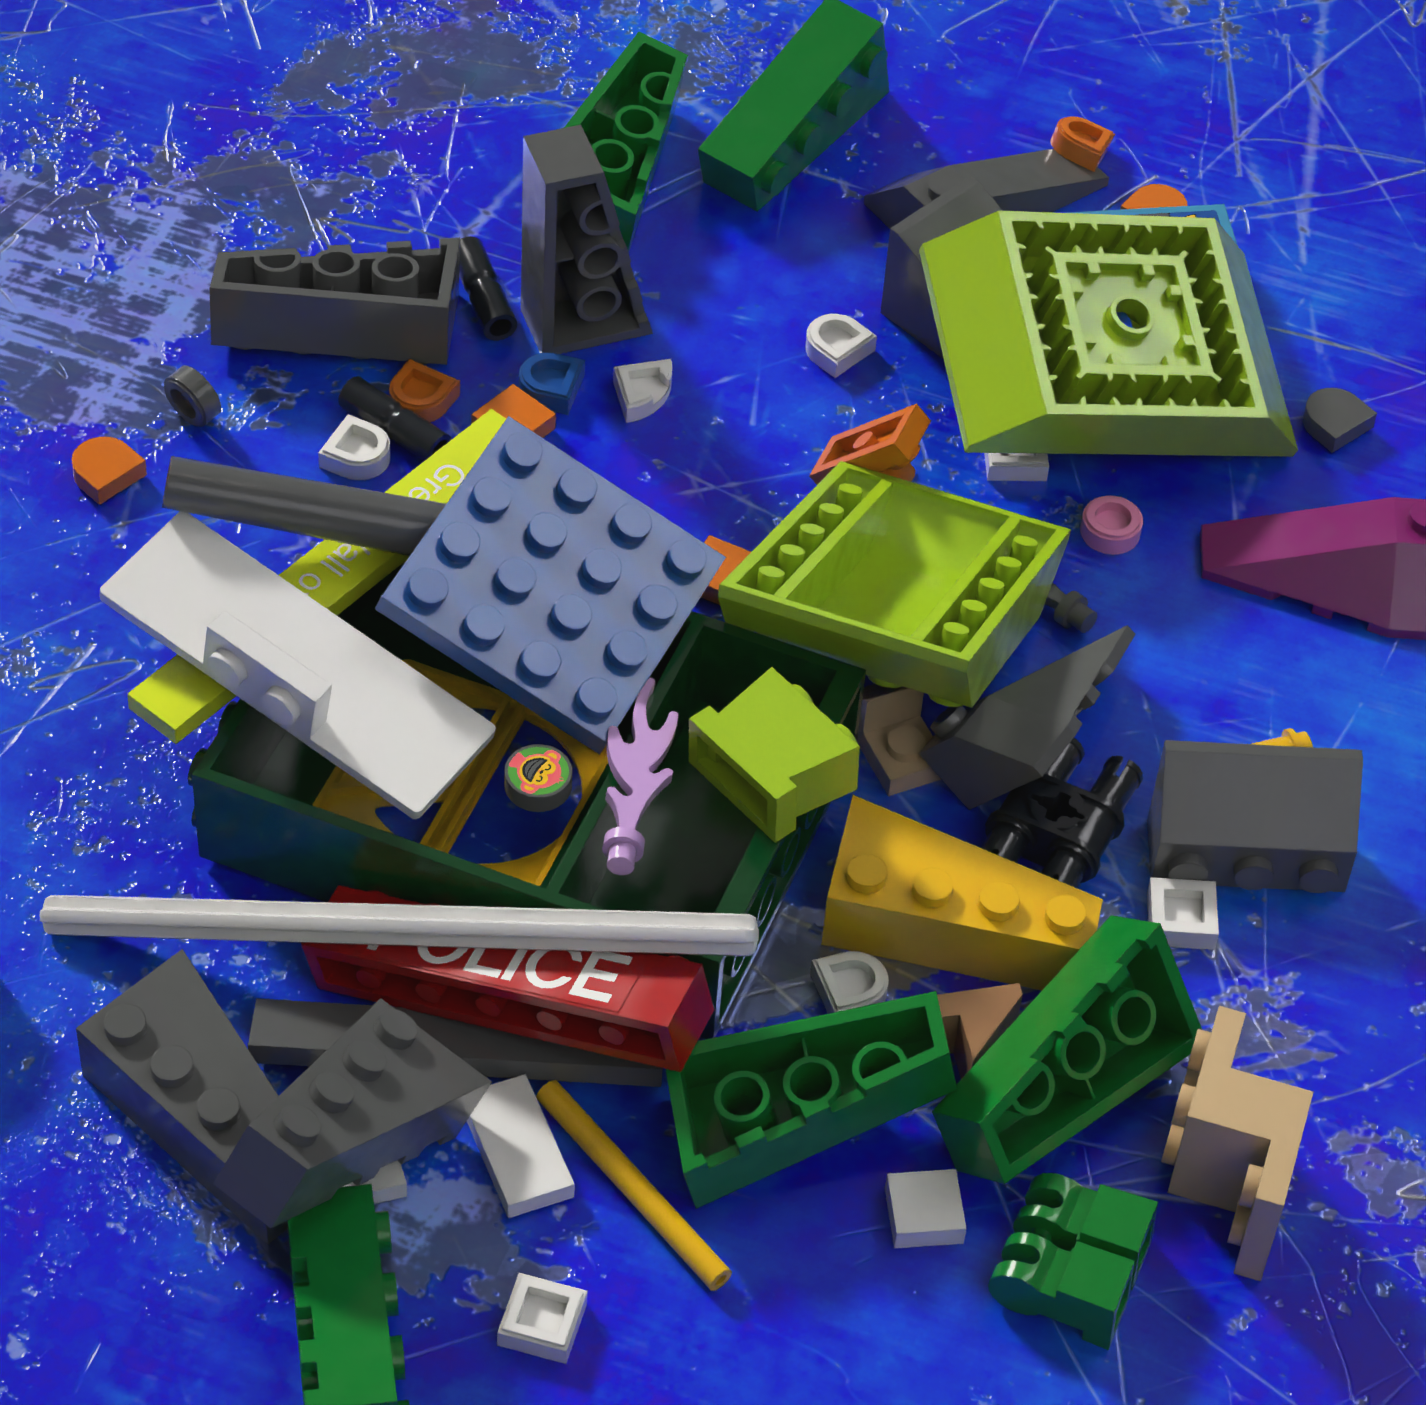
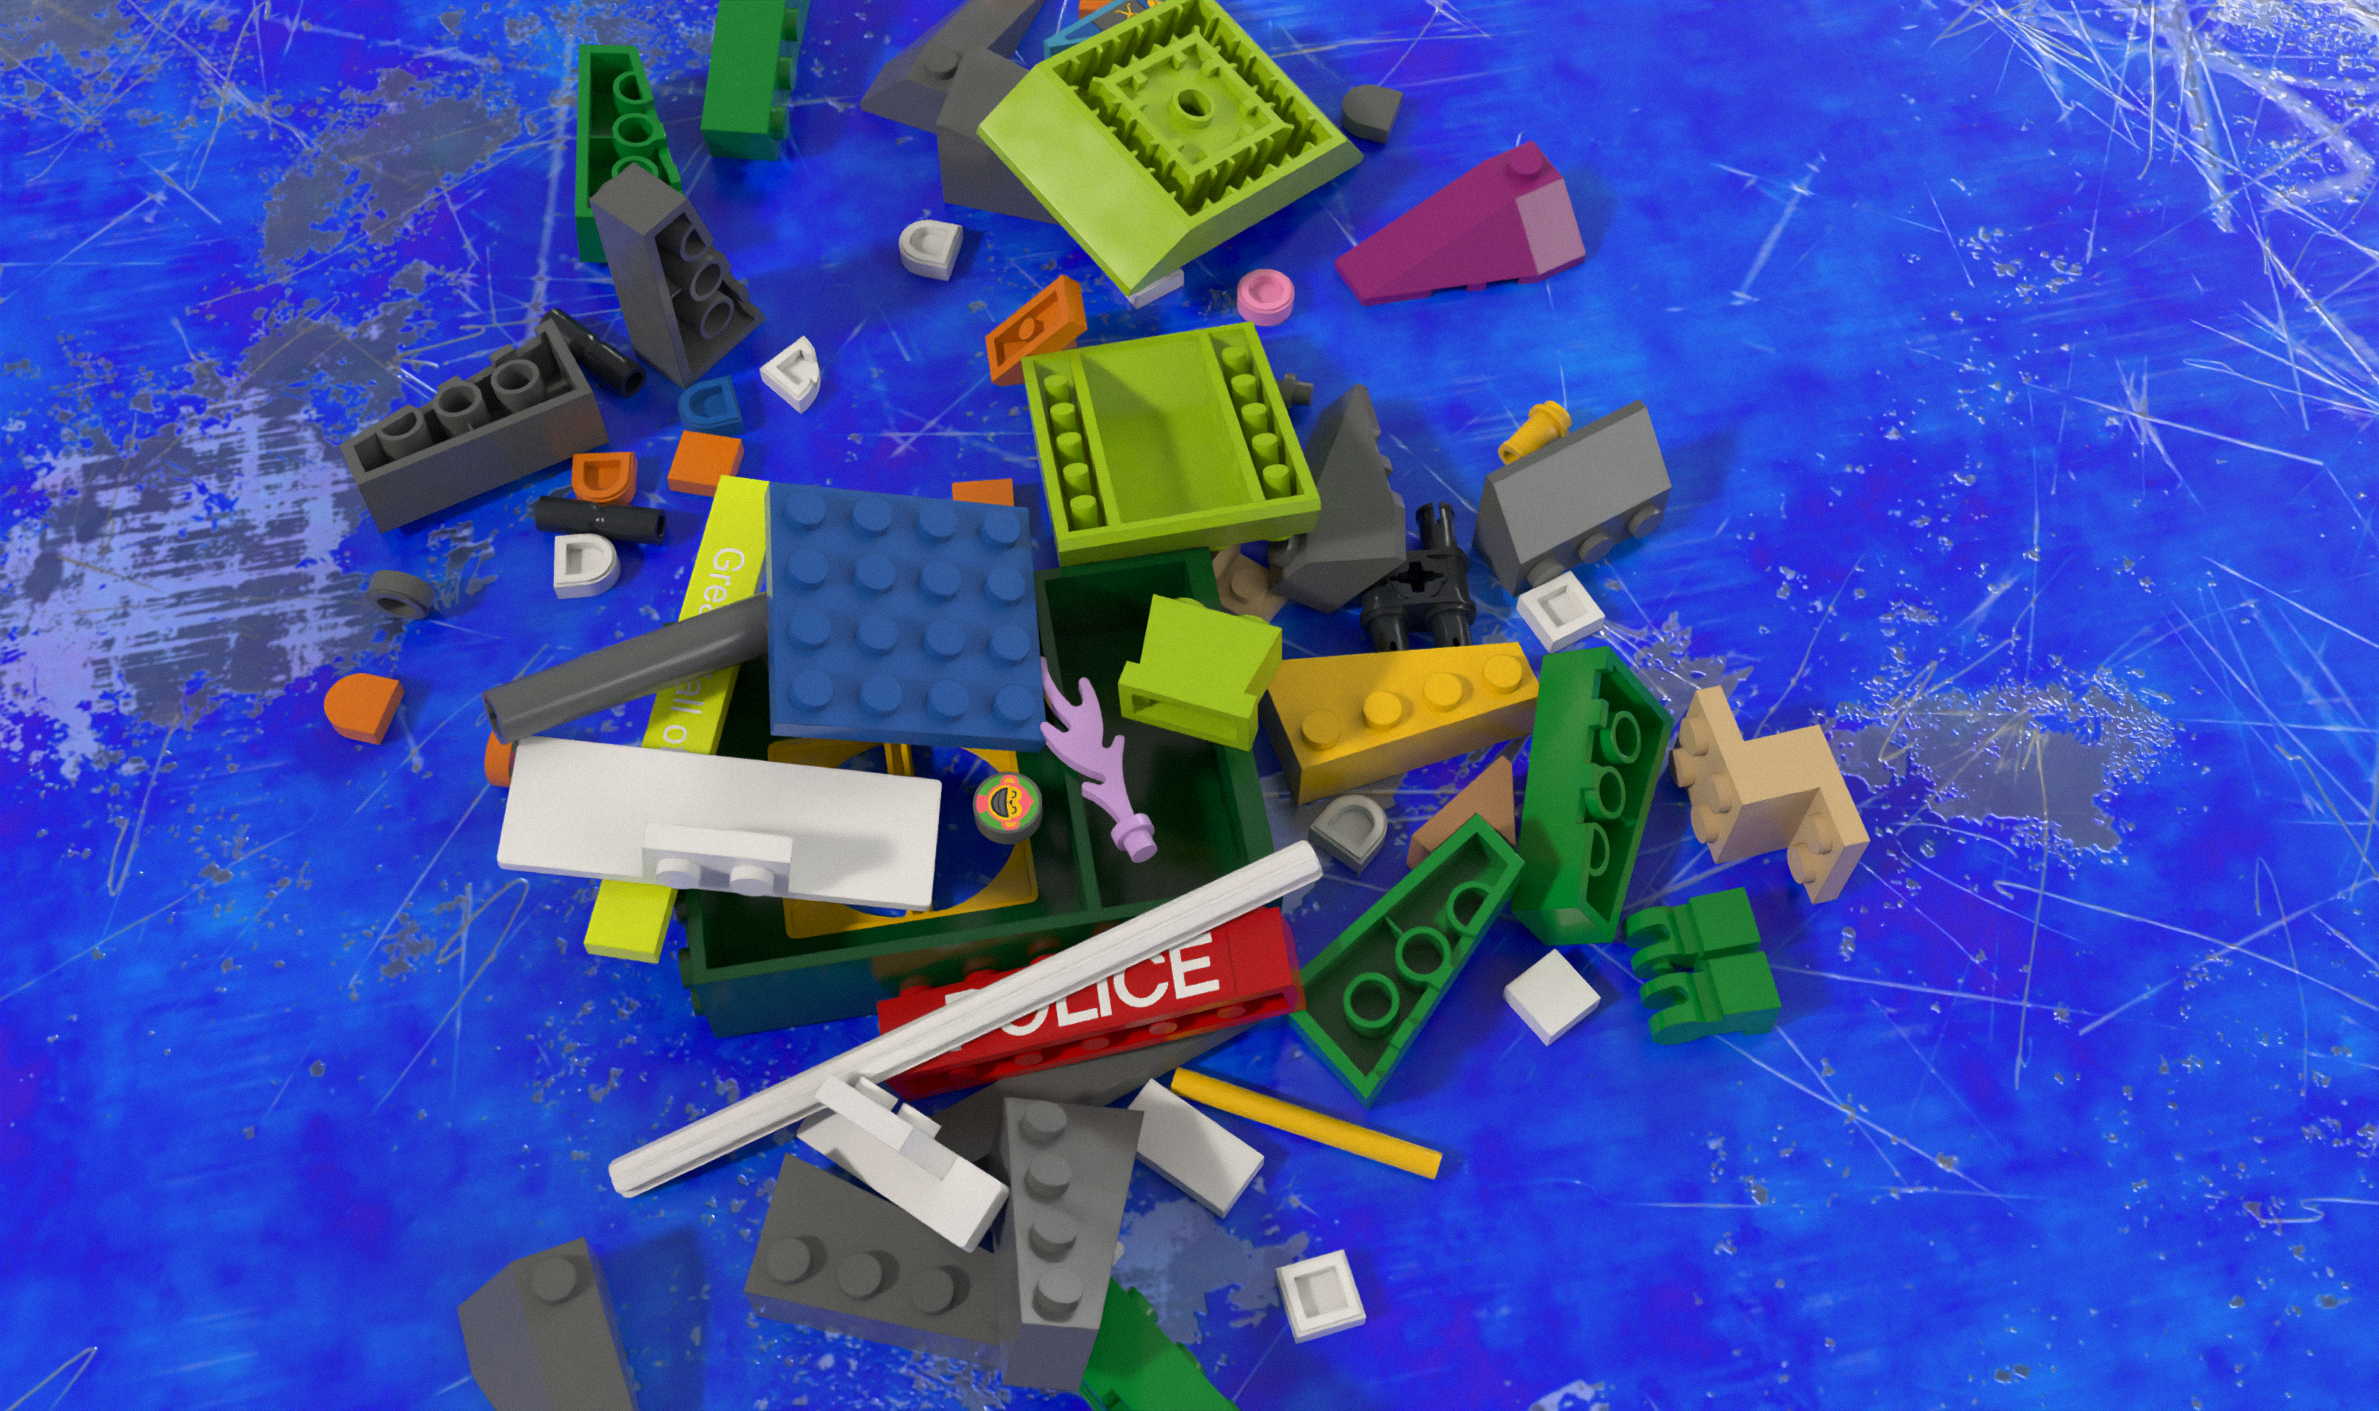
camera: 30 degrees left, 10 degrees up
none -> white bracket [797,1073,1010,1252]

